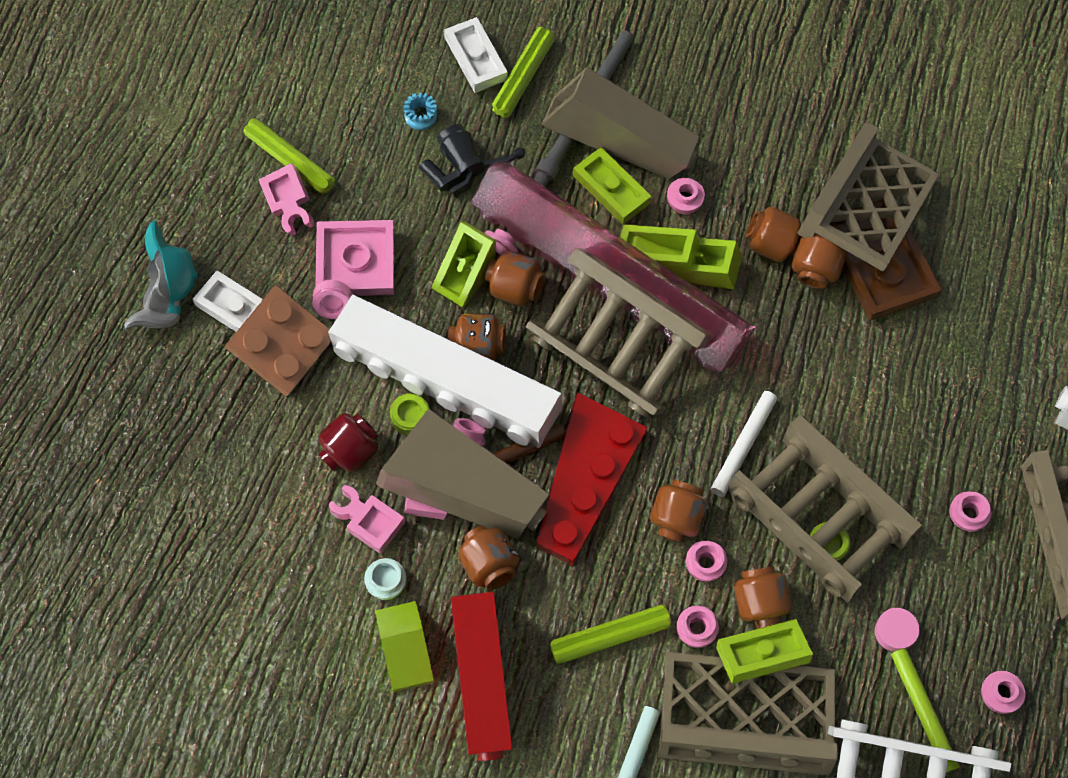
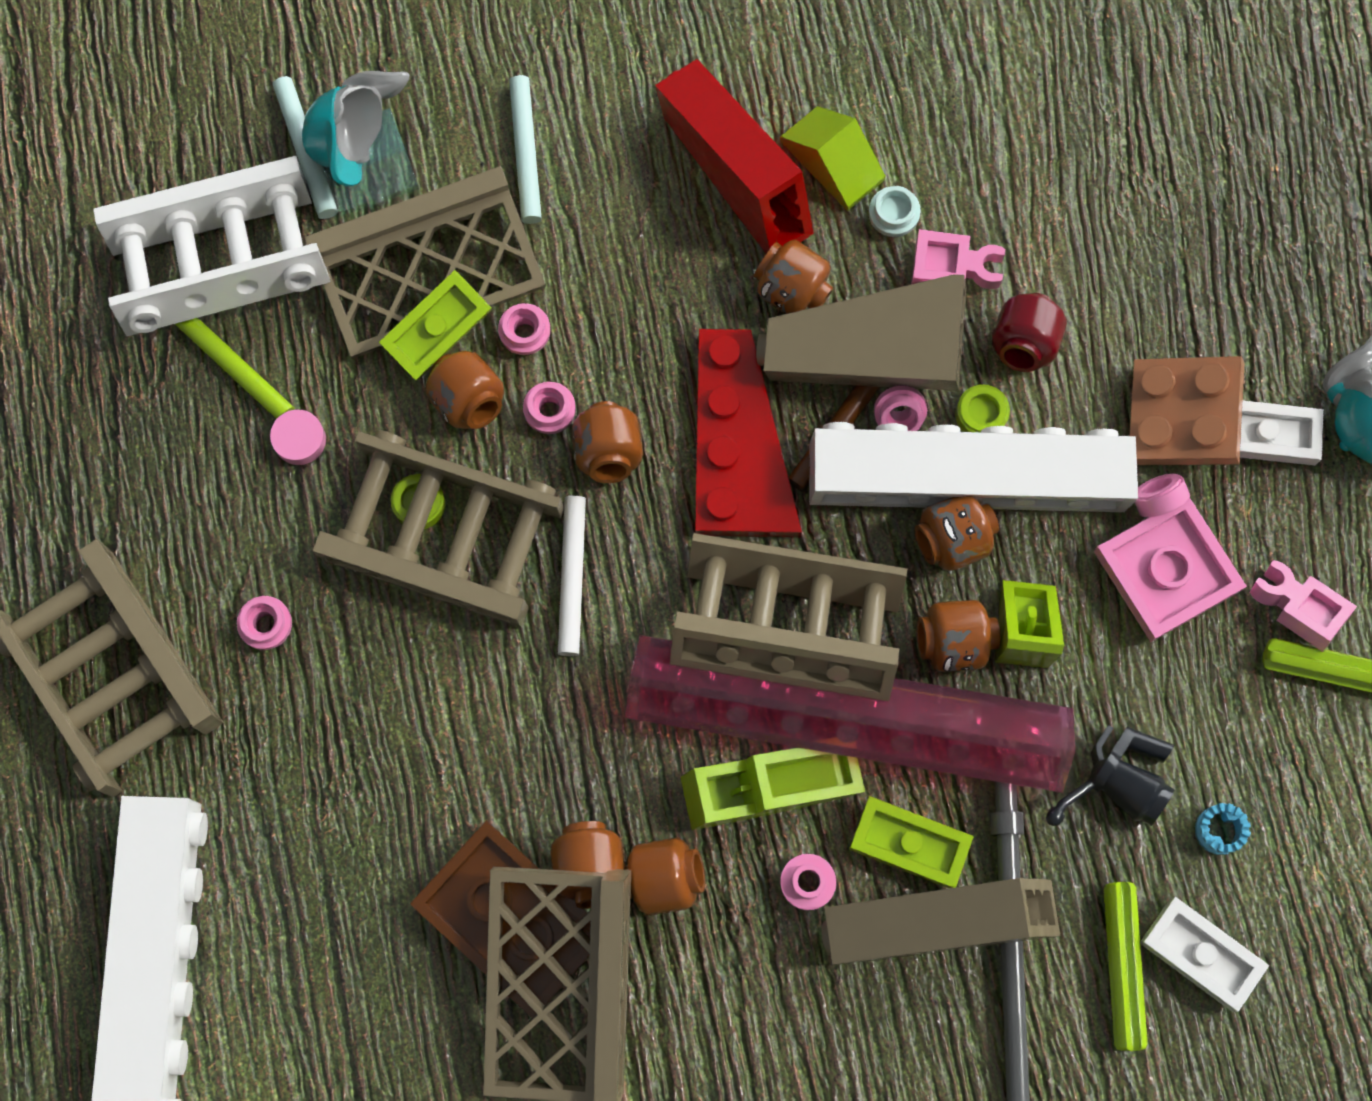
camera: 155 degrees right, 10 degrees up
bright pink plate [485,229,518,259] -> none
lime axle [550,605,671,664] -> none
bright pink plate [981,671,1025,714] -> none

